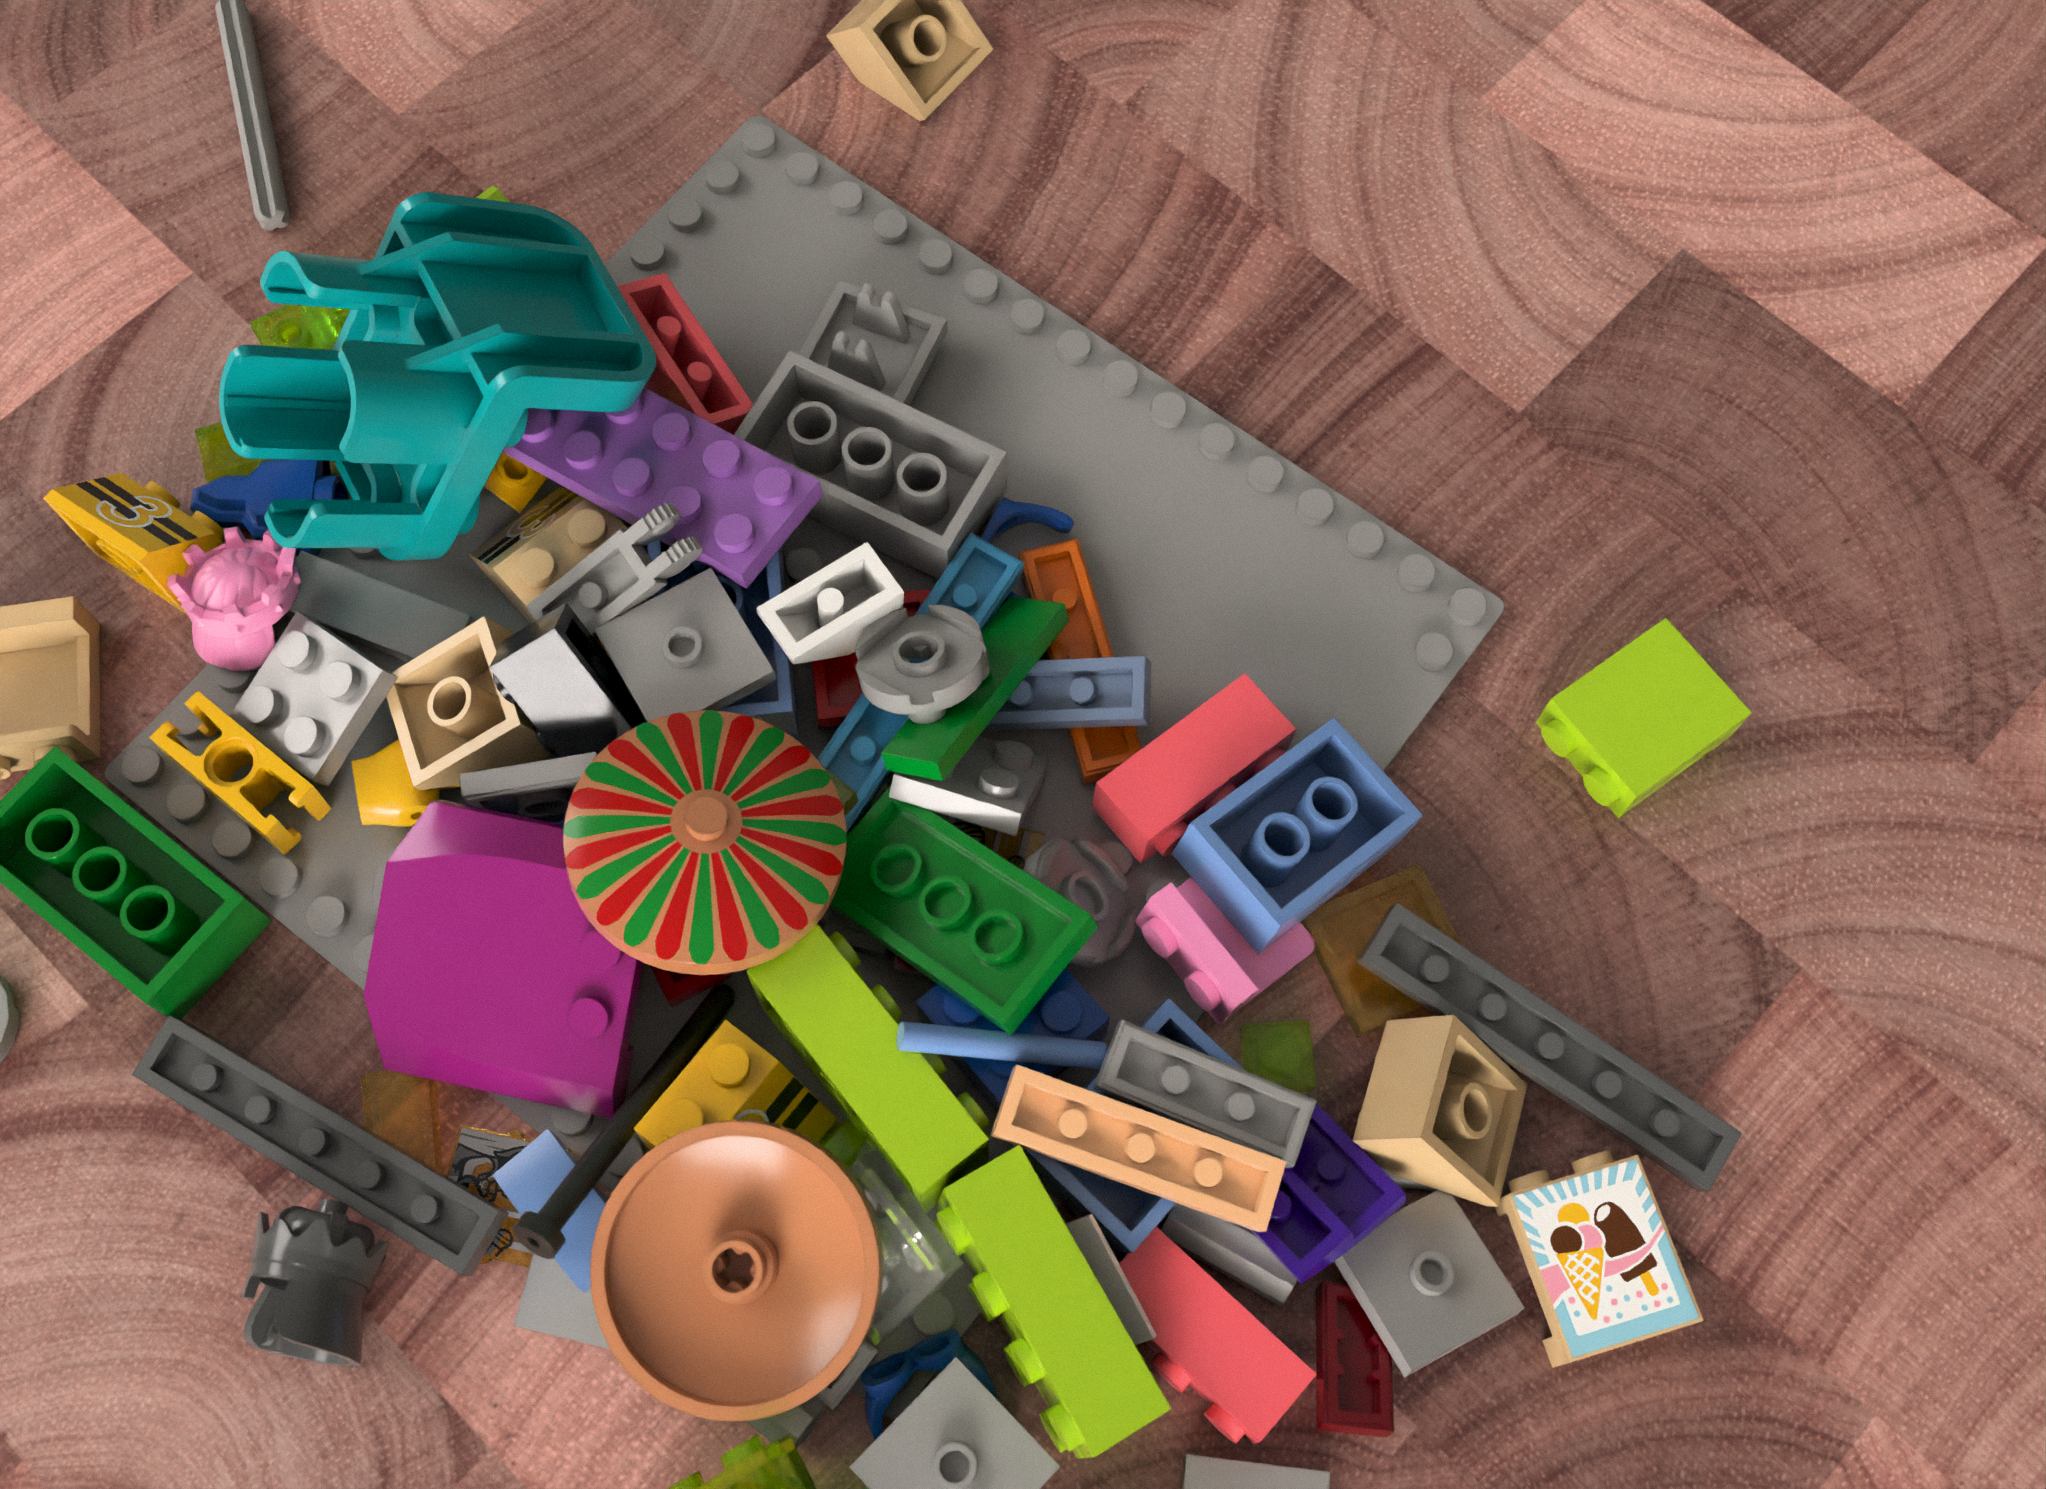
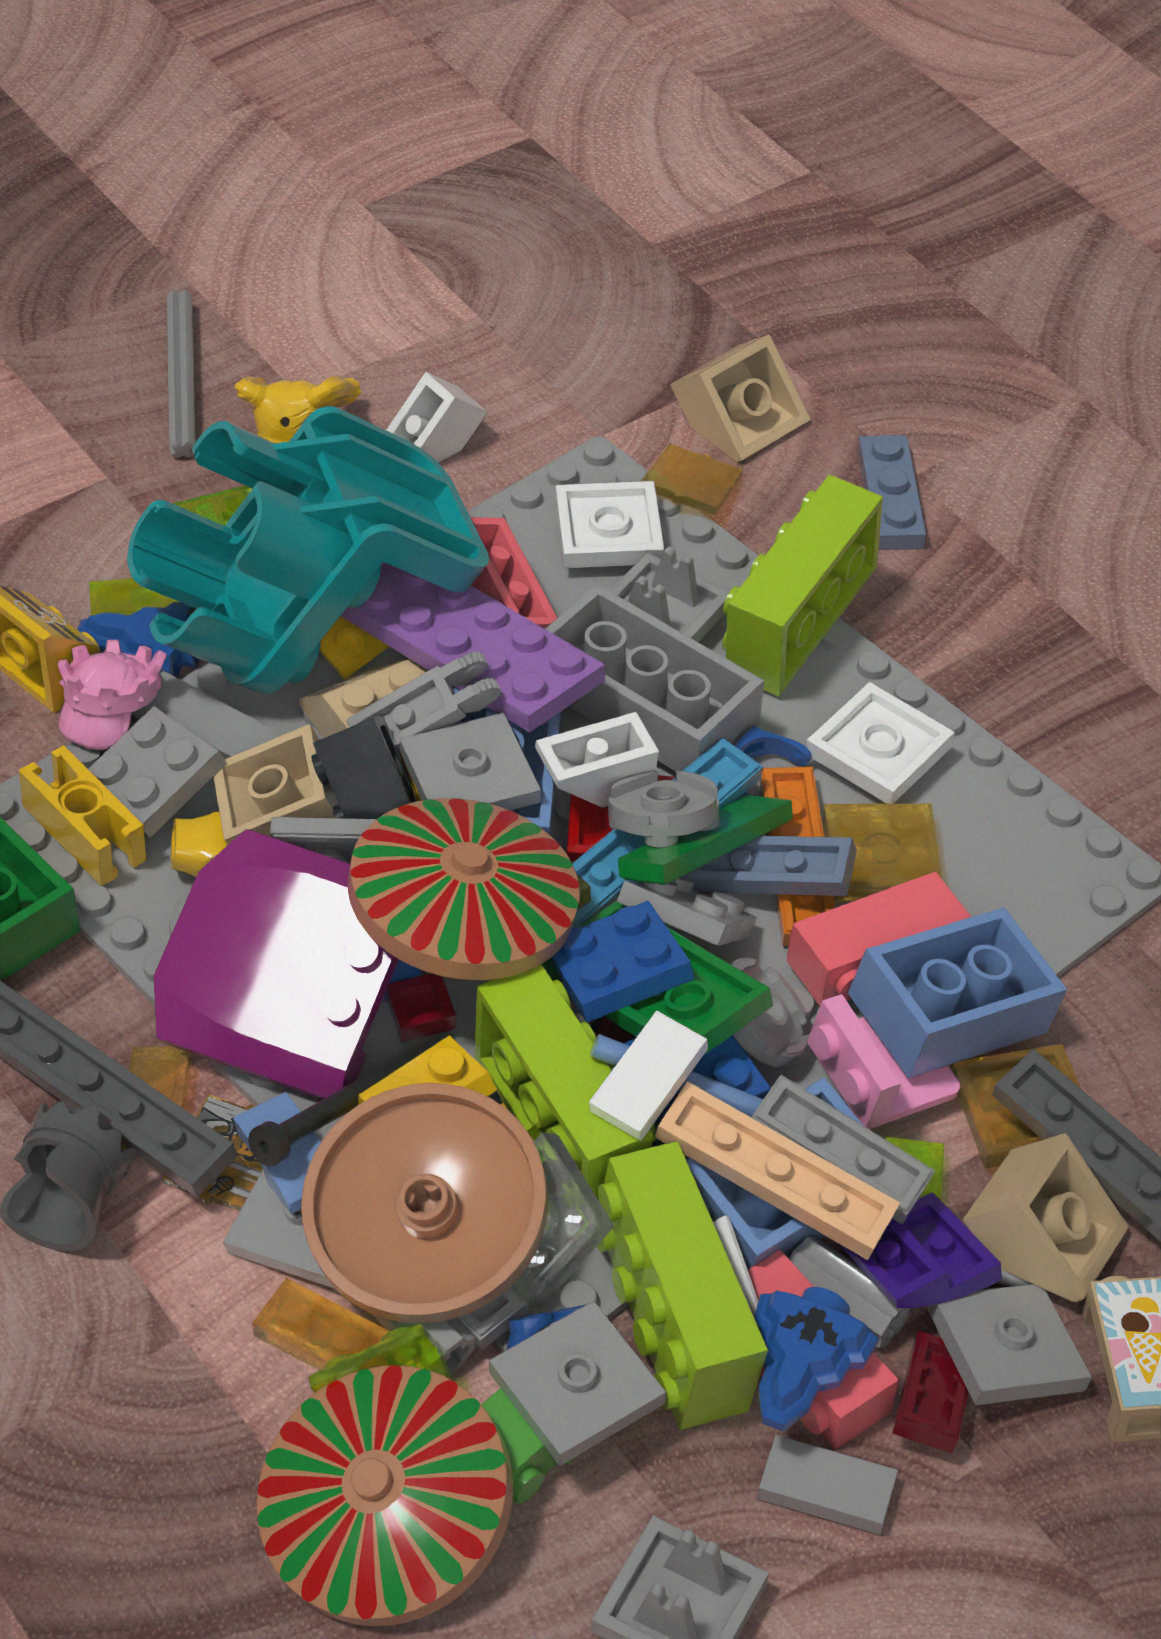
camera: 10 degrees right, 20 degrees down
none -> yellow hair [235,375,361,443]
none -> clear yellow plate [252,1278,390,1380]
none -> white slope [386,372,487,463]
none -> blue plate [549,900,694,1022]
none -> white plate [555,481,664,568]
none -> white tile [589,1011,708,1141]
none -> clear yellow piece [641,444,743,515]
none -> lime brick [722,474,883,697]
none -> blue rock [754,1287,879,1431]
none -> white plate [806,682,955,806]
none -> clear yellow plate [823,803,942,901]
none -> sand blue plate [857,435,926,550]

